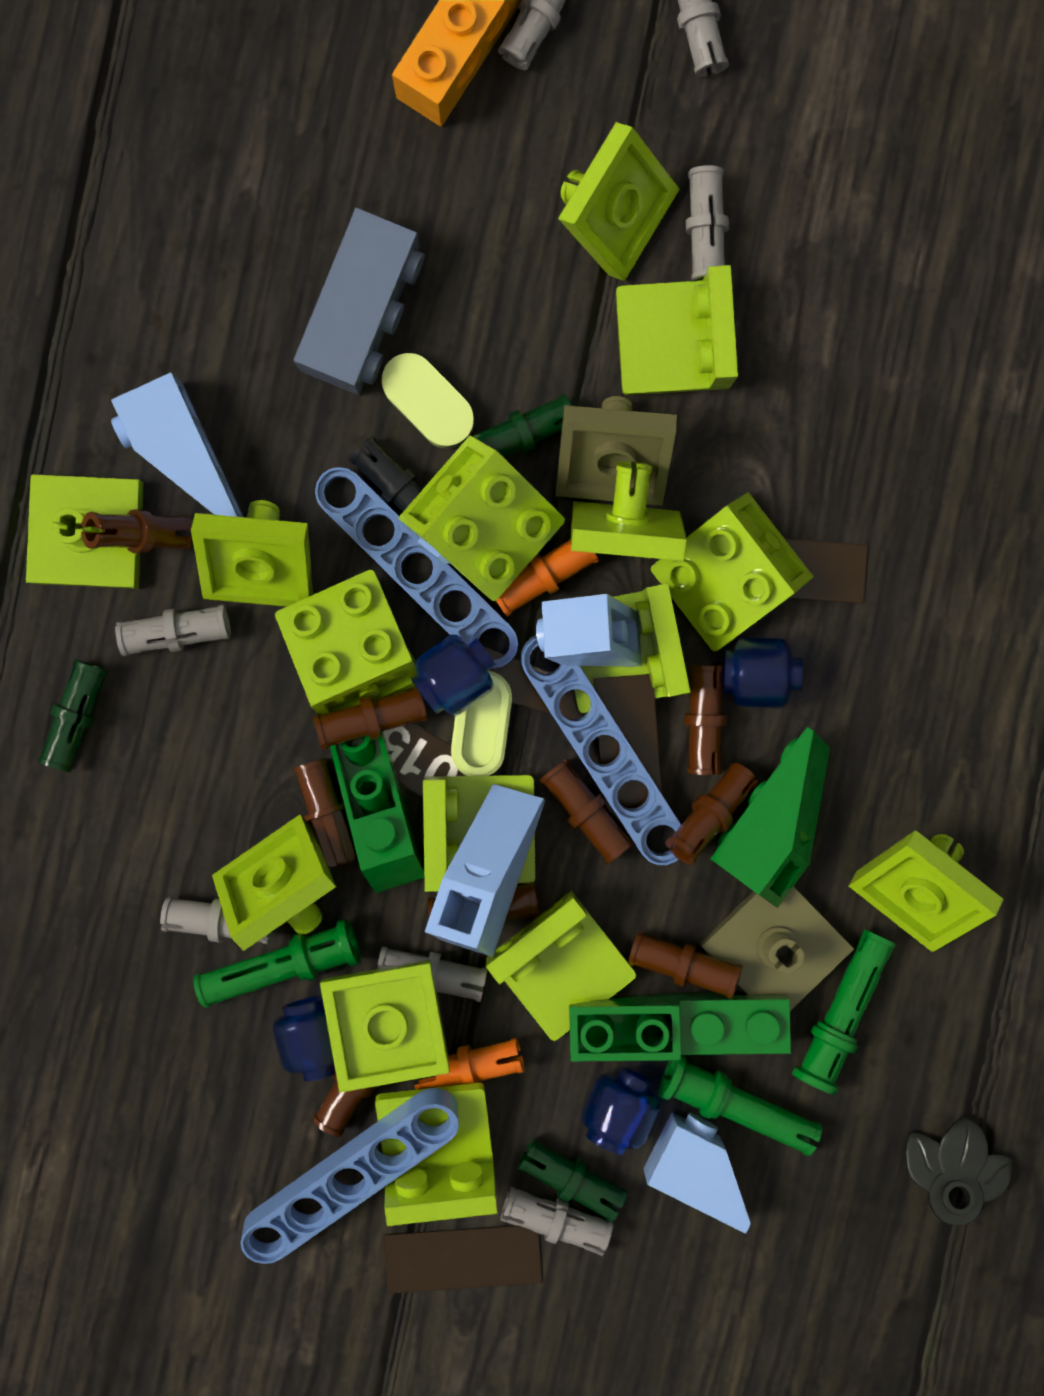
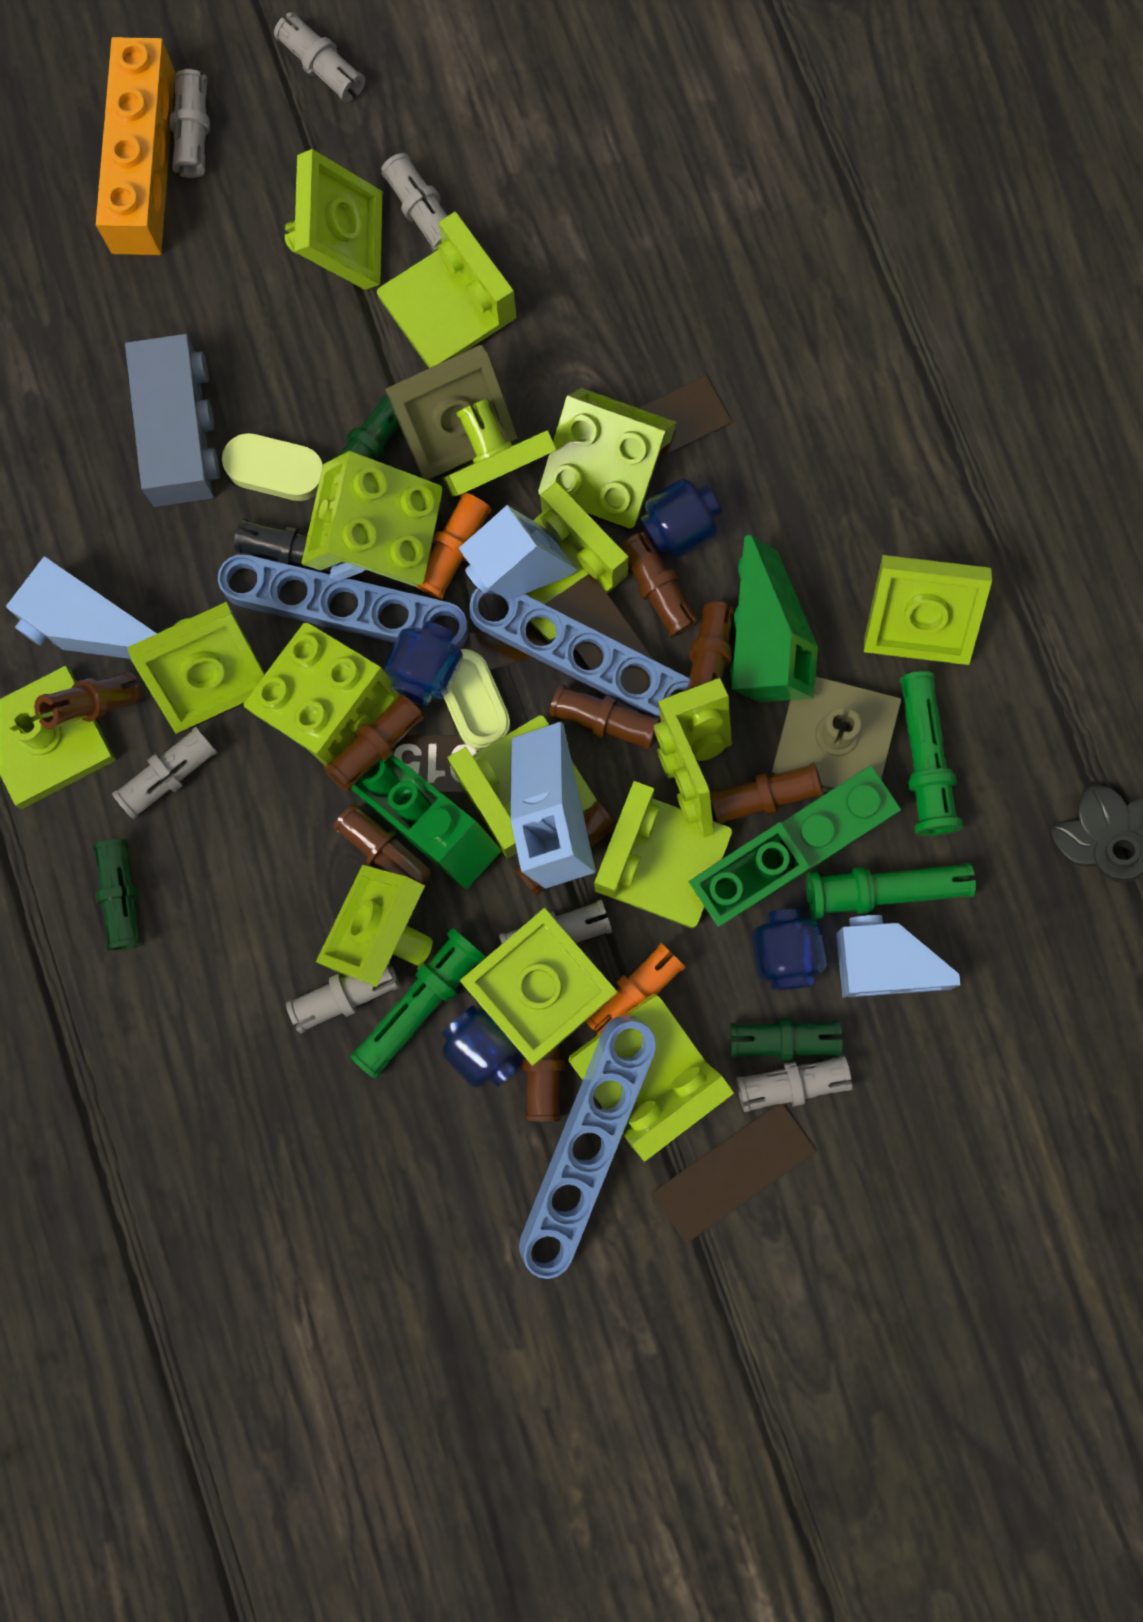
camera: 25 degrees left, 10 degrees down
none -> lime bracket [653,678,732,837]

